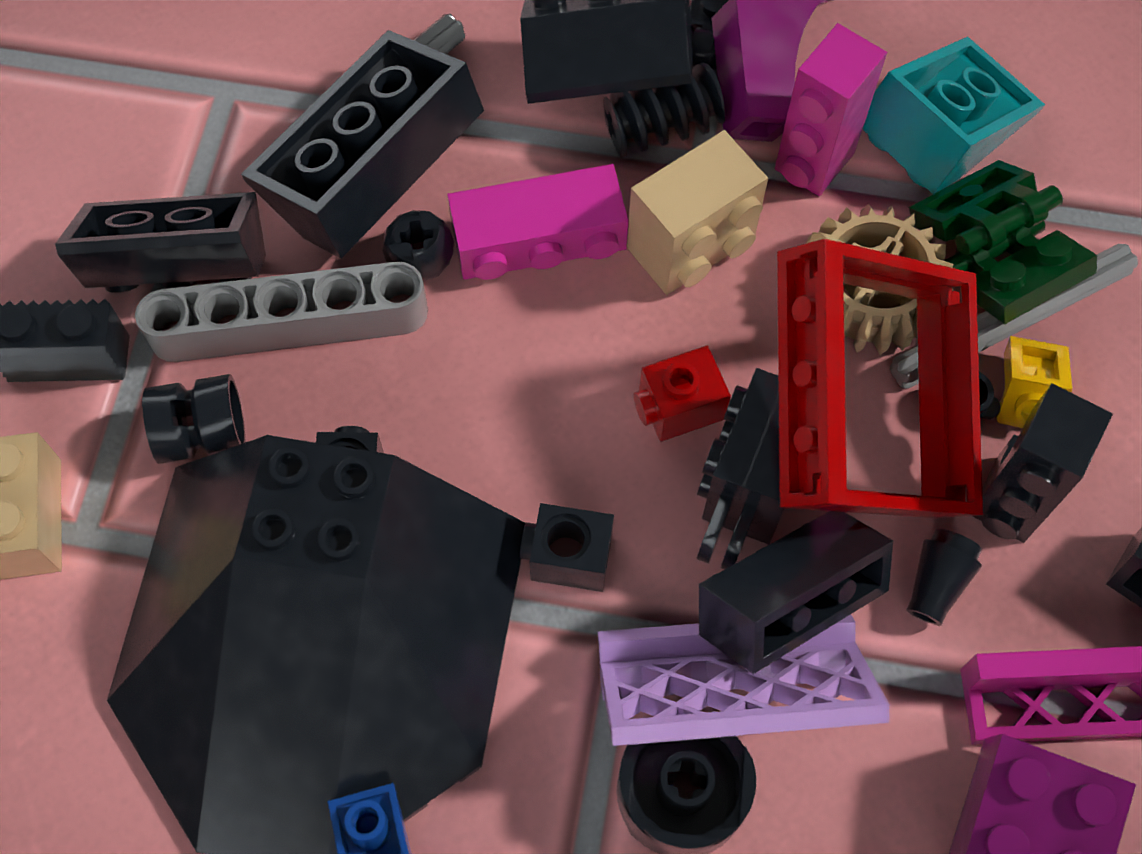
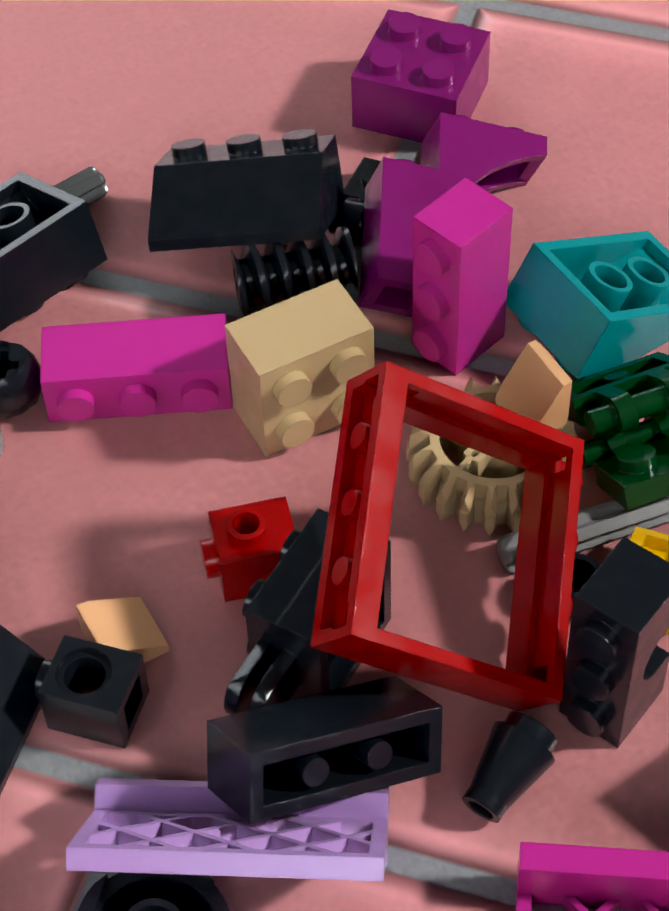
camera: 10 degrees right, 15 degrees down
none -> light nougat slope [76,597,170,663]
none -> light nougat slope [495,339,572,429]

